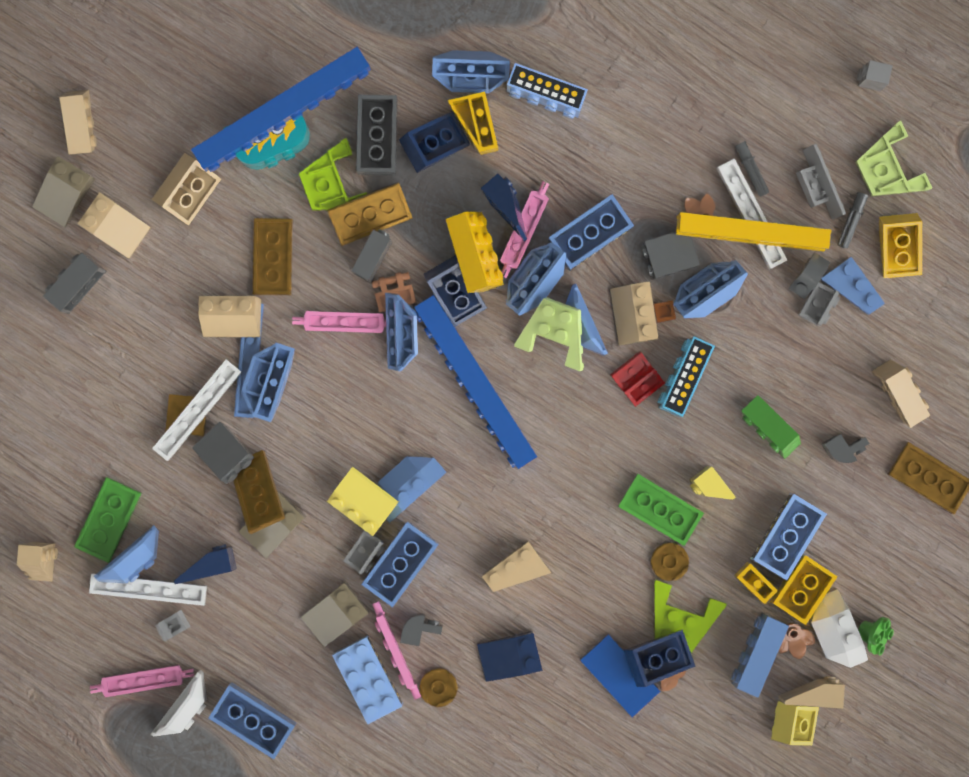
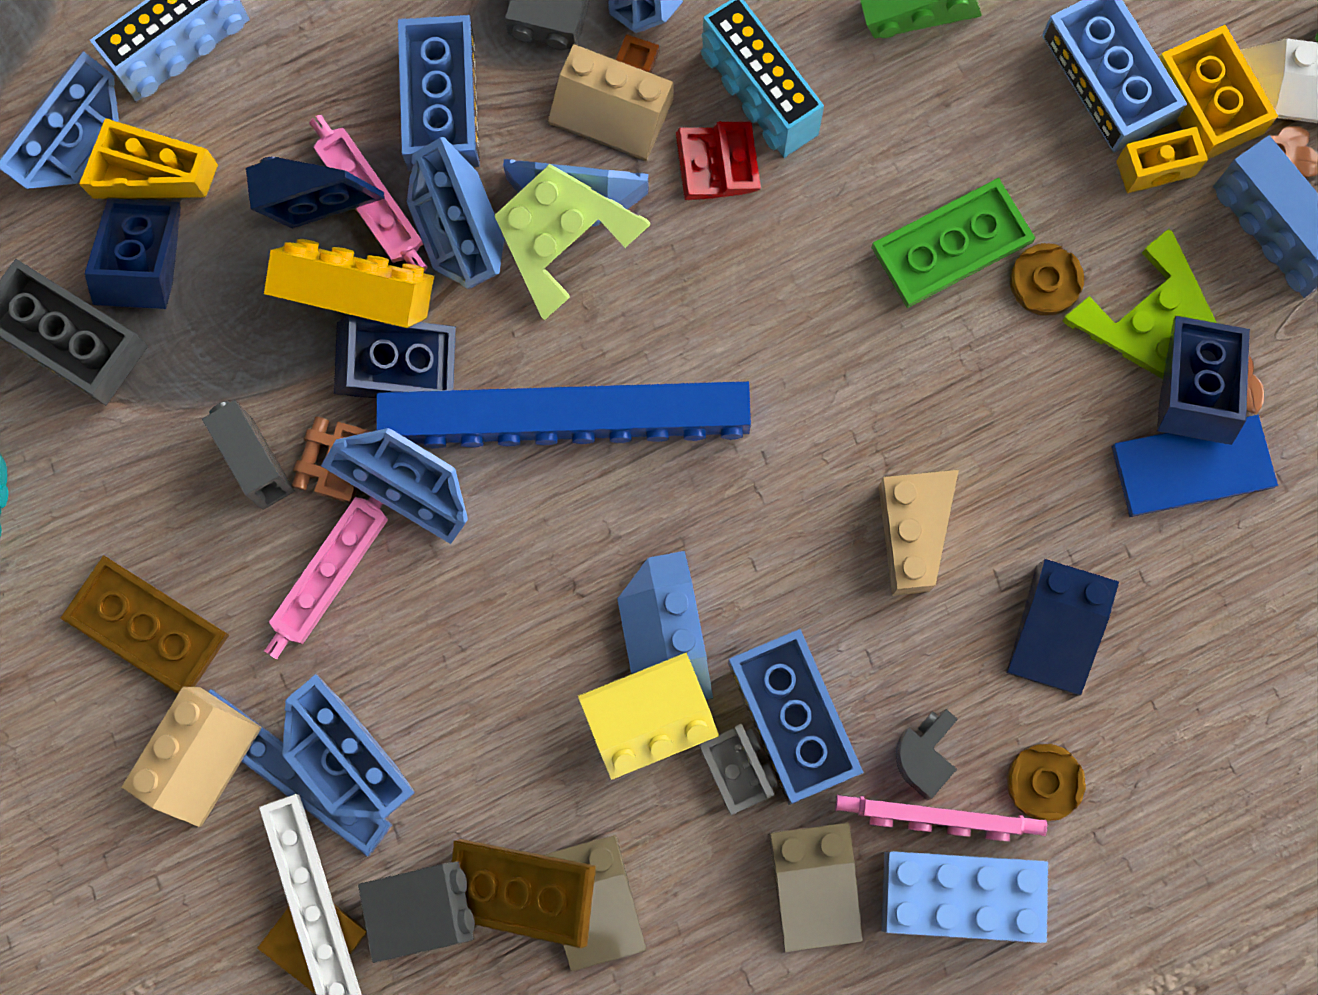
camera: 55 degrees left, 10 degrees down
lime wing [299,138,367,211] -> none
pearl gold tile [327,182,413,246] -> none
light yellow slope [690,466,736,500] -> none

